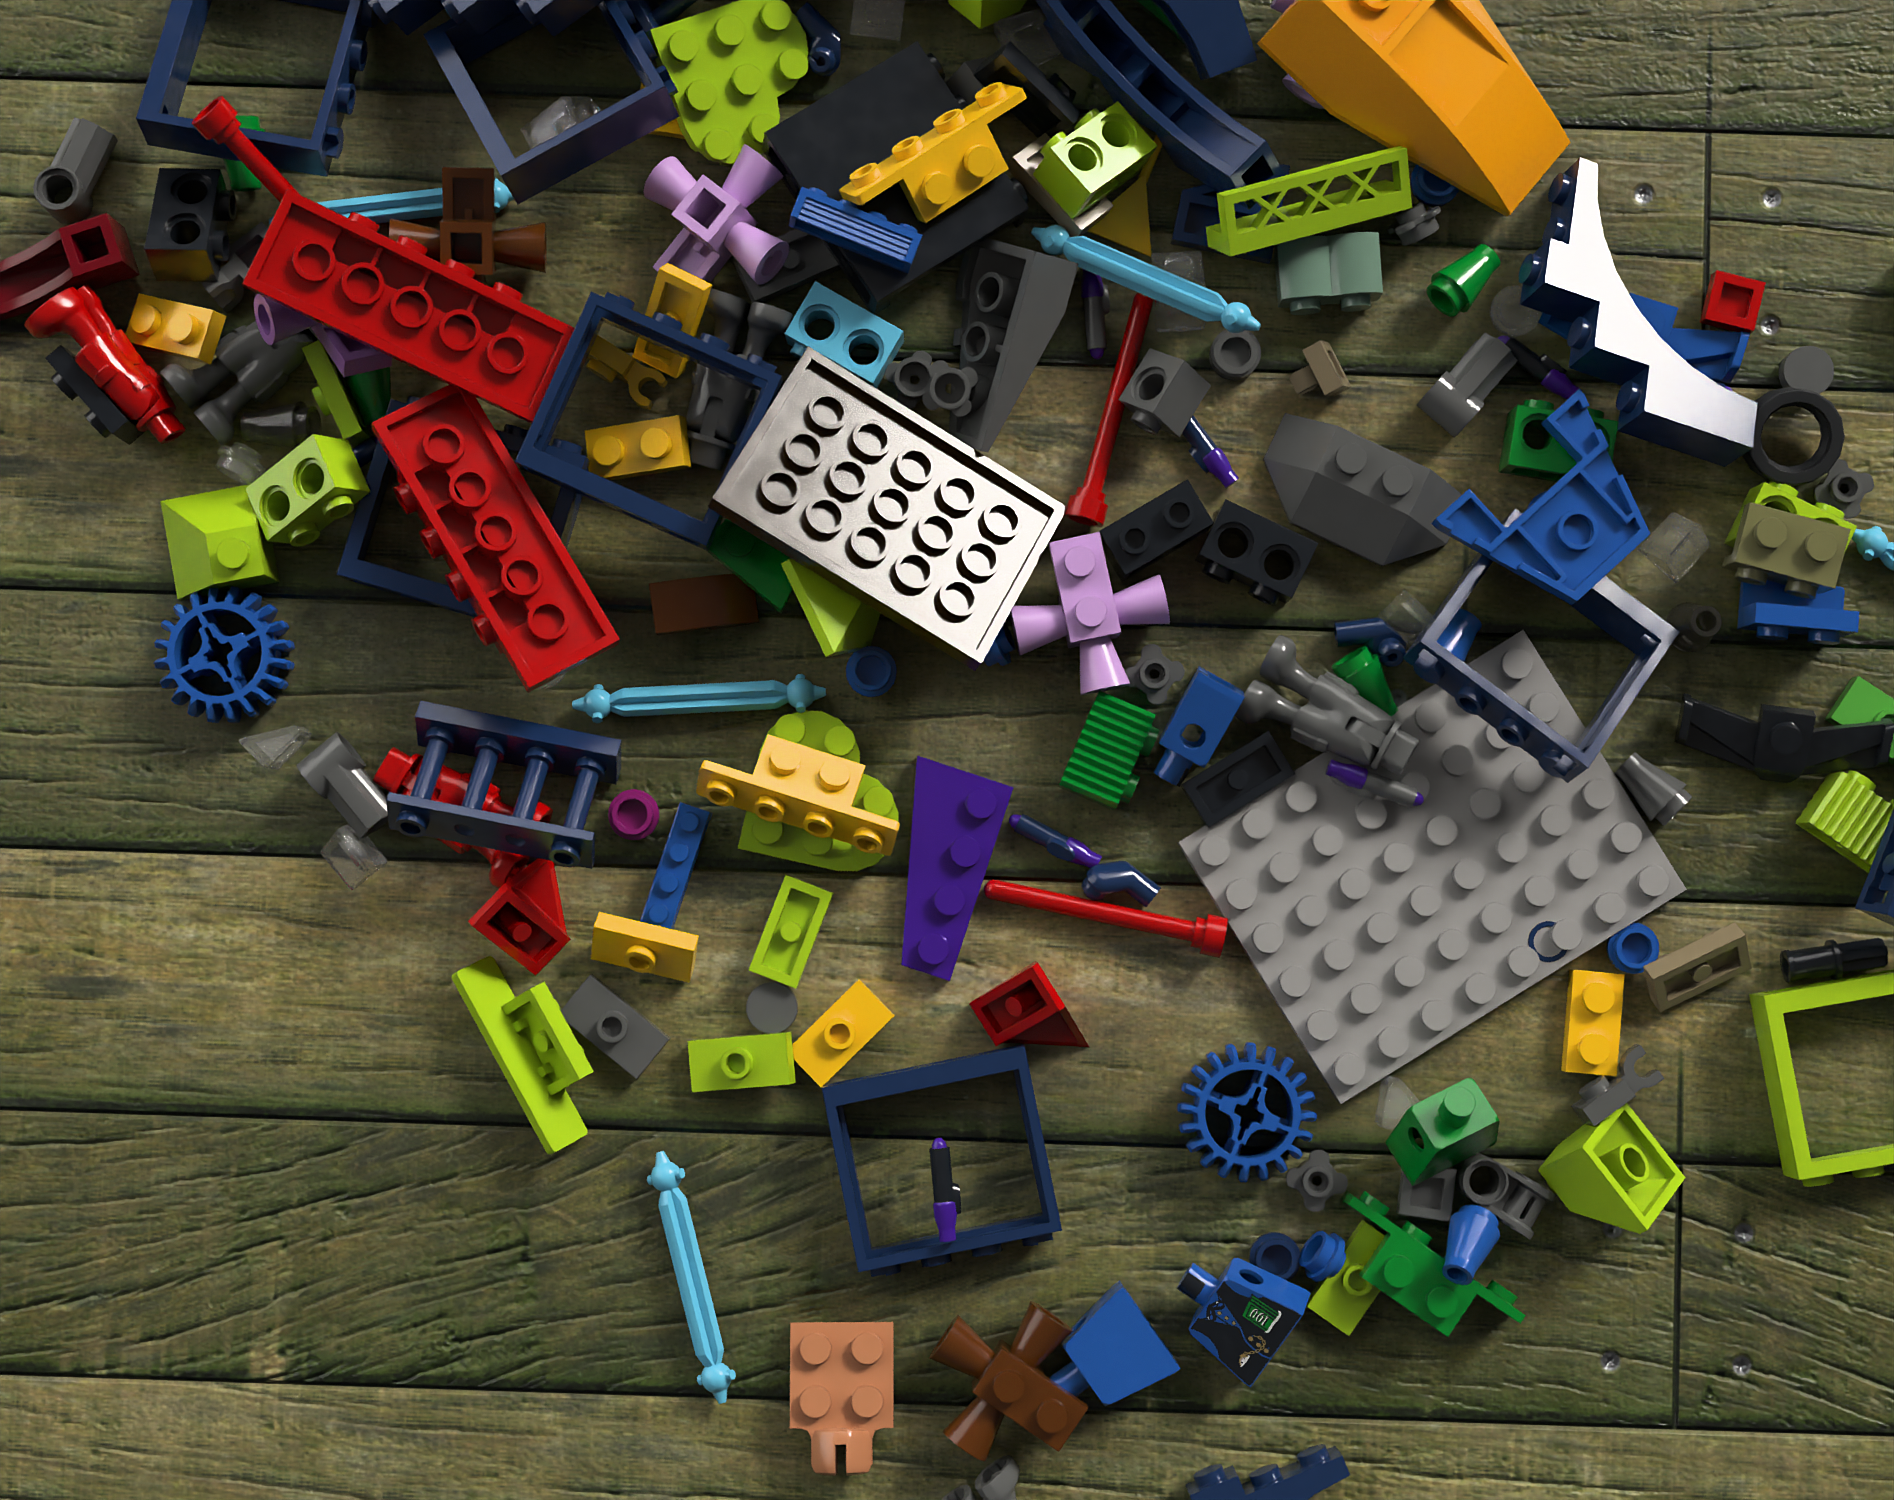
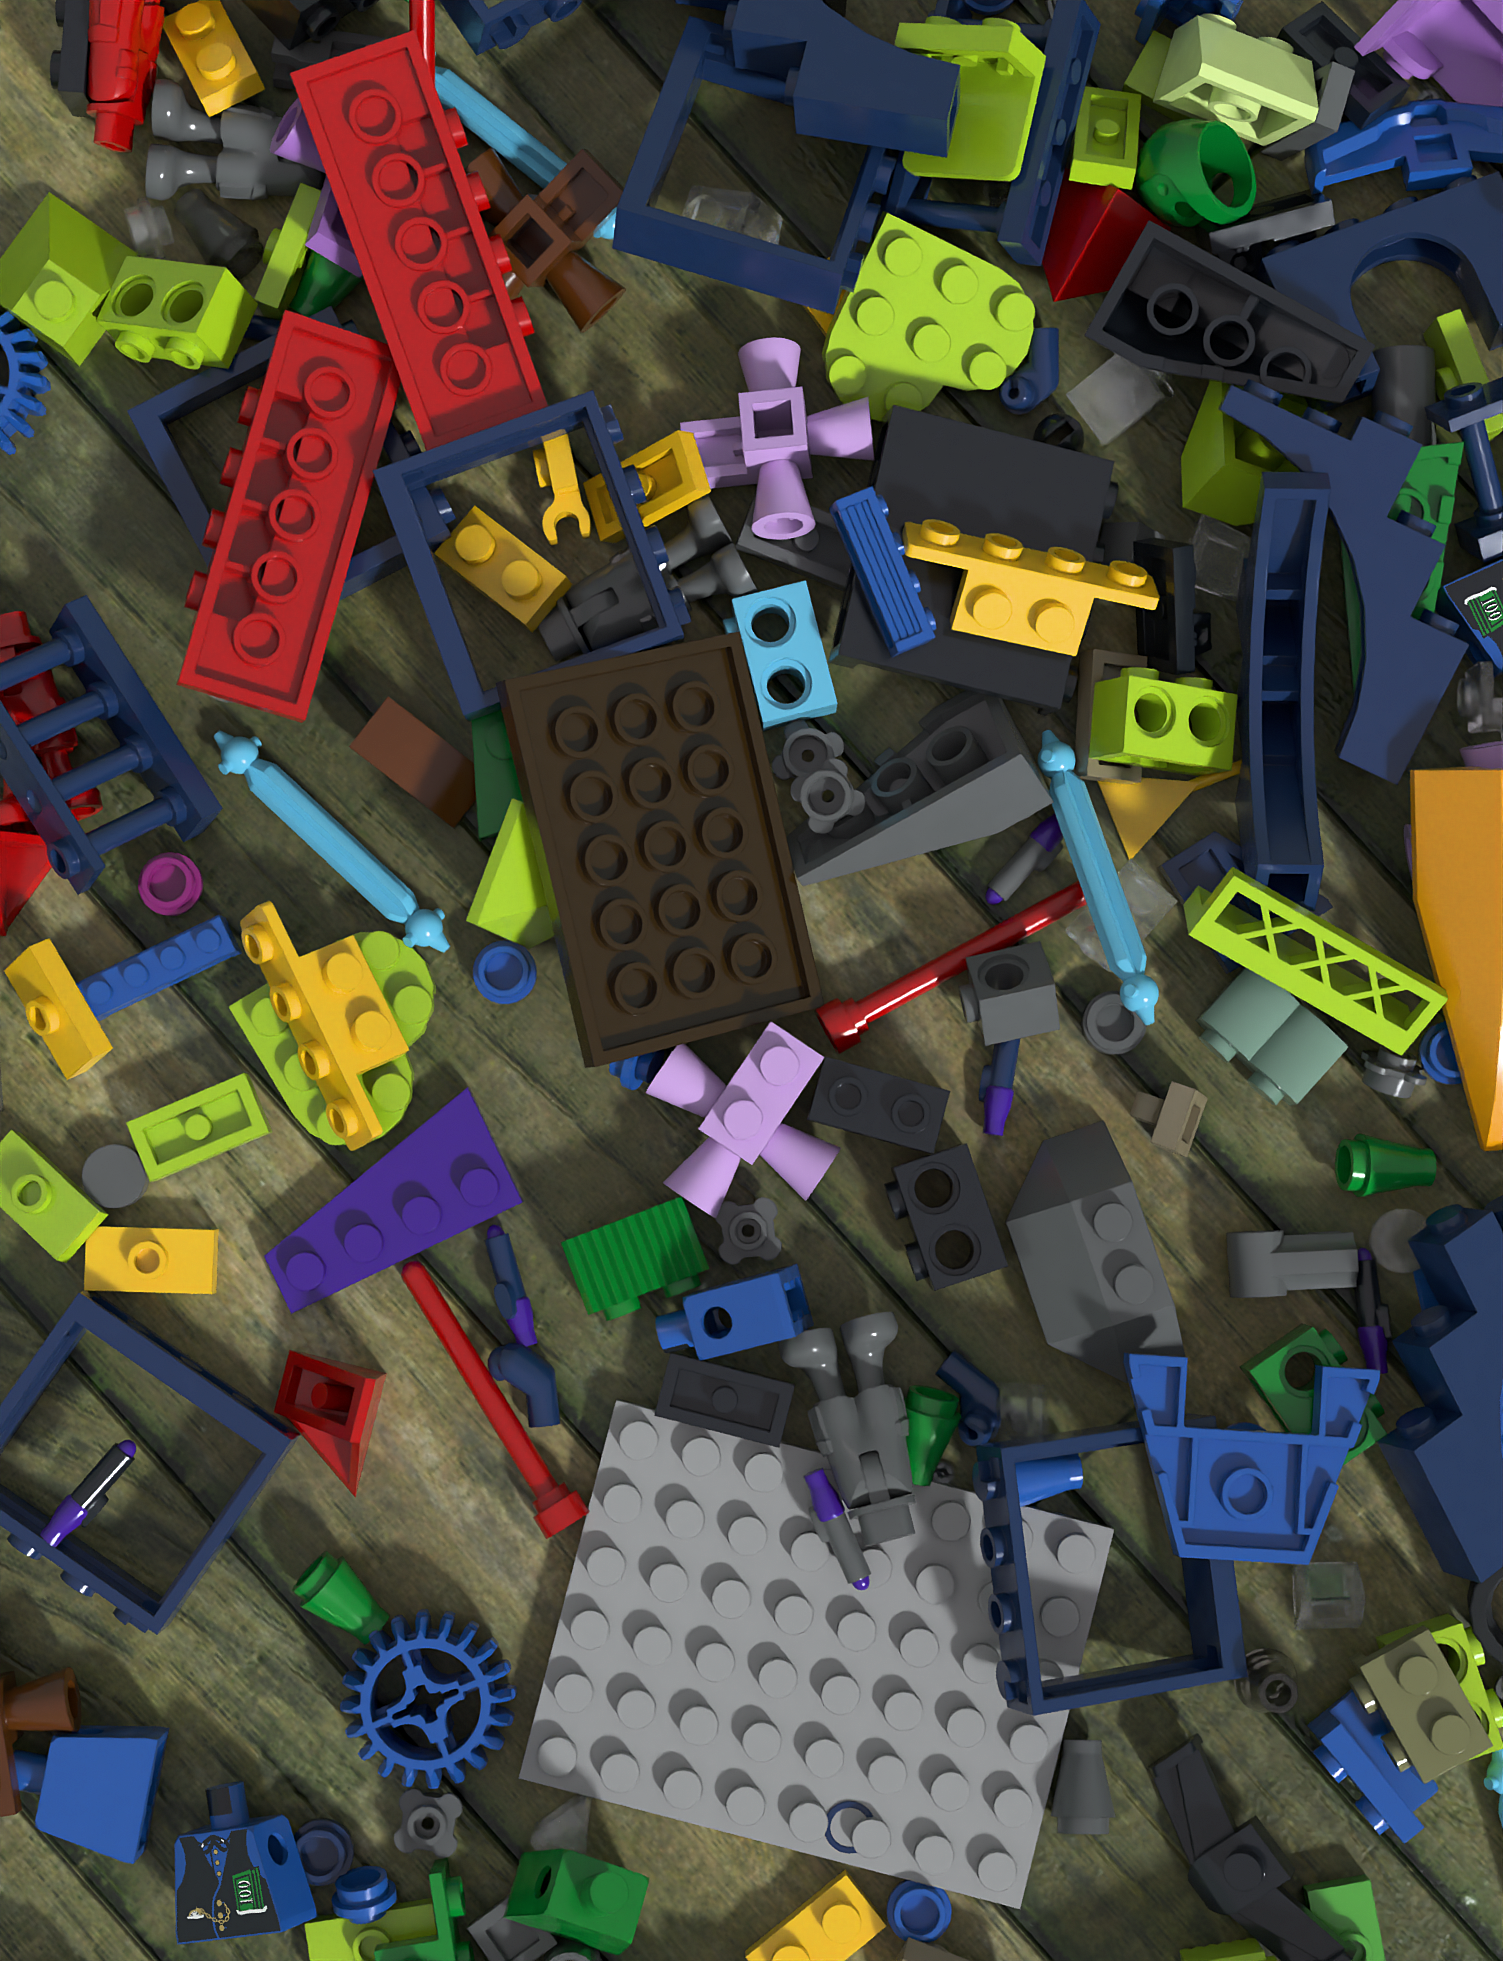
camera: 45 degrees right, 0 degrees up
none -> green cone [292,1551,390,1645]
none -> black hinge [1033,413,1084,452]

